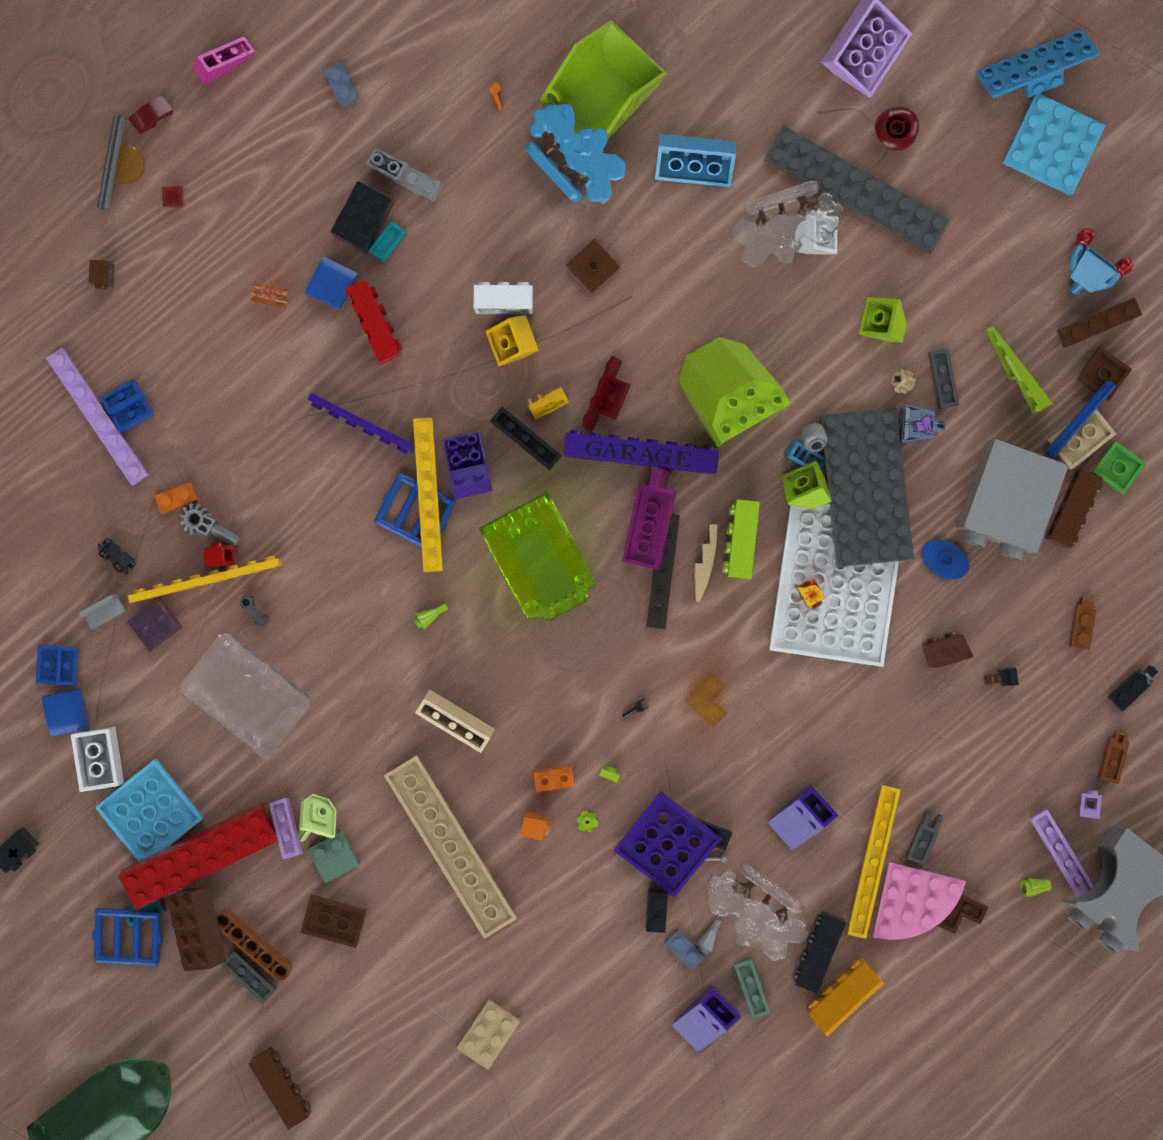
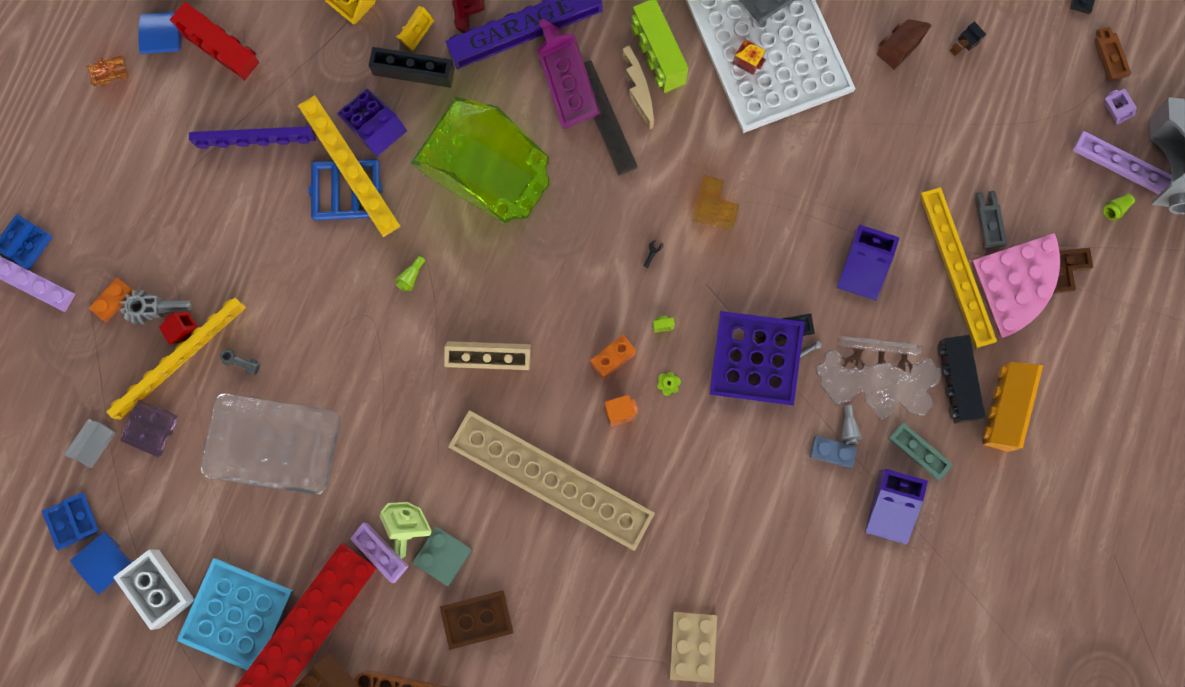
camera: 25 degrees left, 10 degrees down
black hinge [98,538,136,575] -> none
black brick [645,889,668,933] -> none

